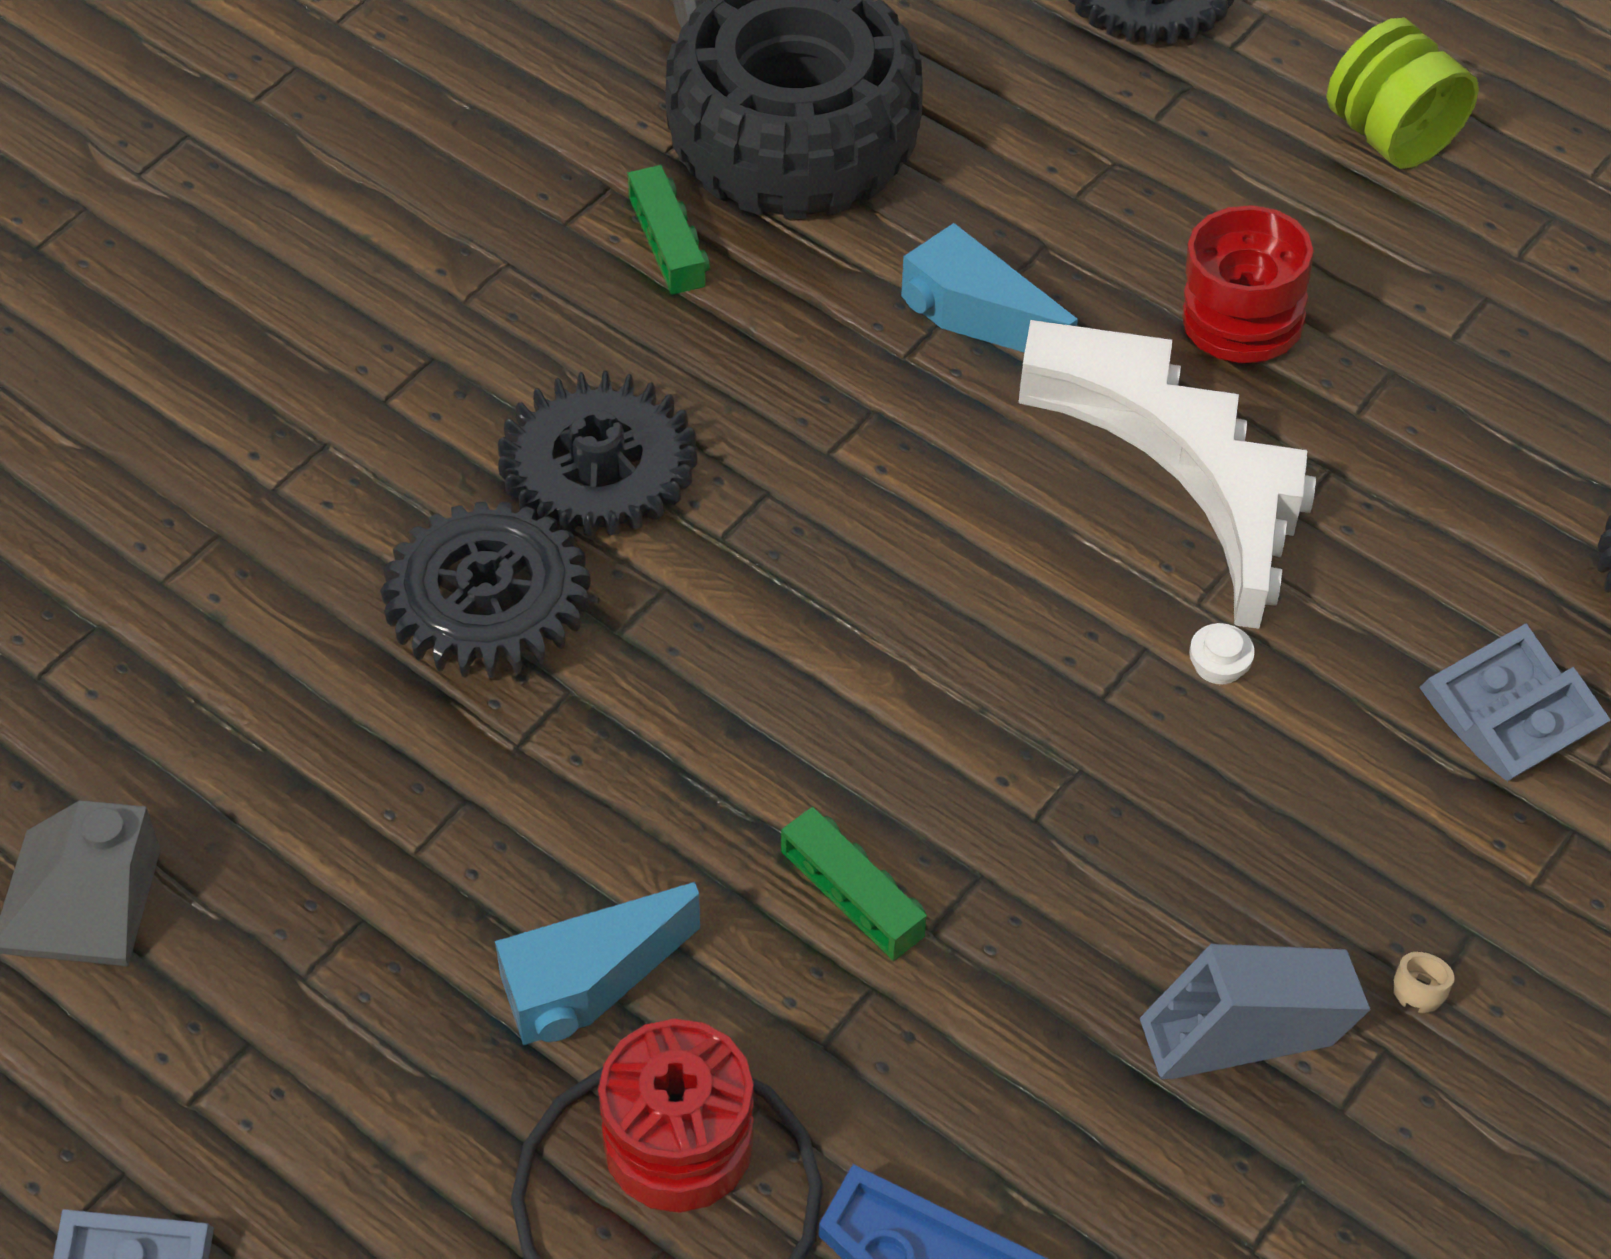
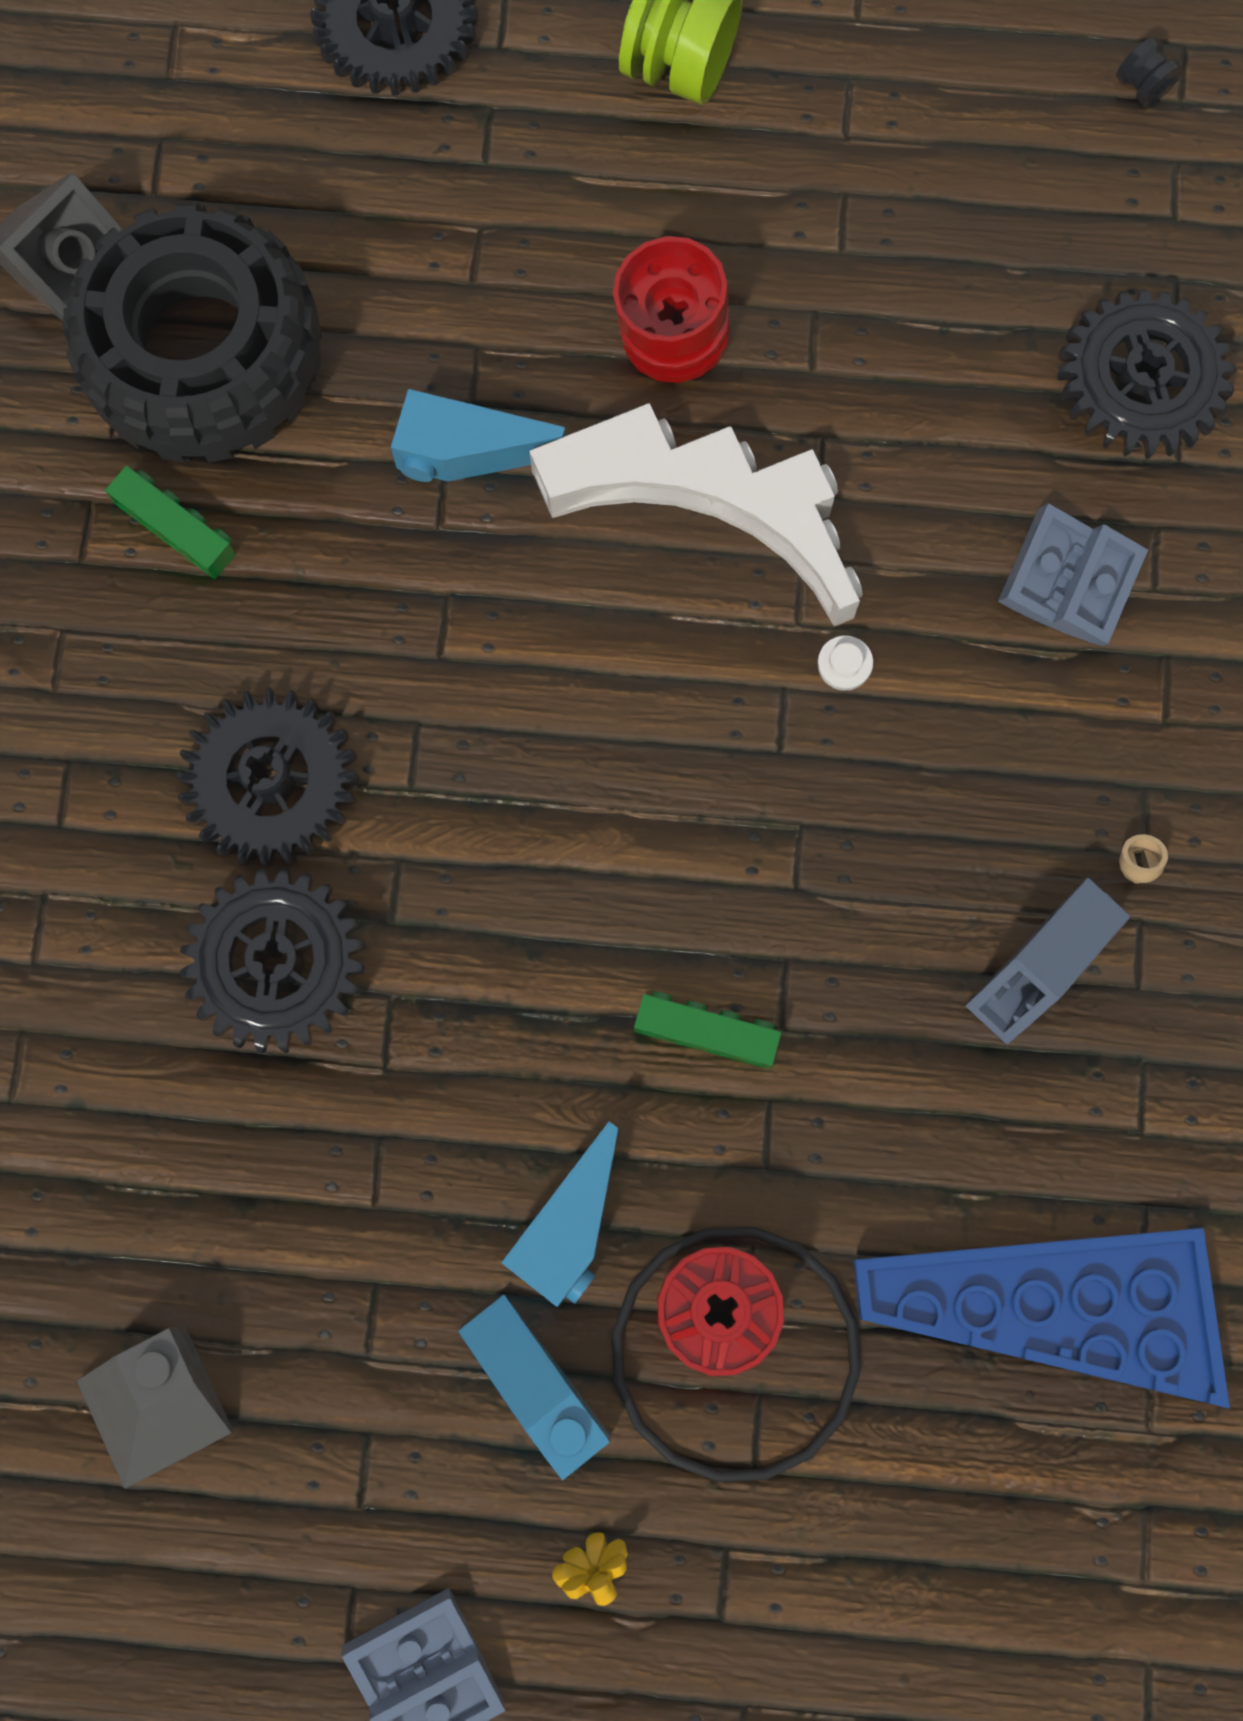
camera: 30 degrees left, 25 degrees up
none -> dark azure slope [458,1294,611,1481]

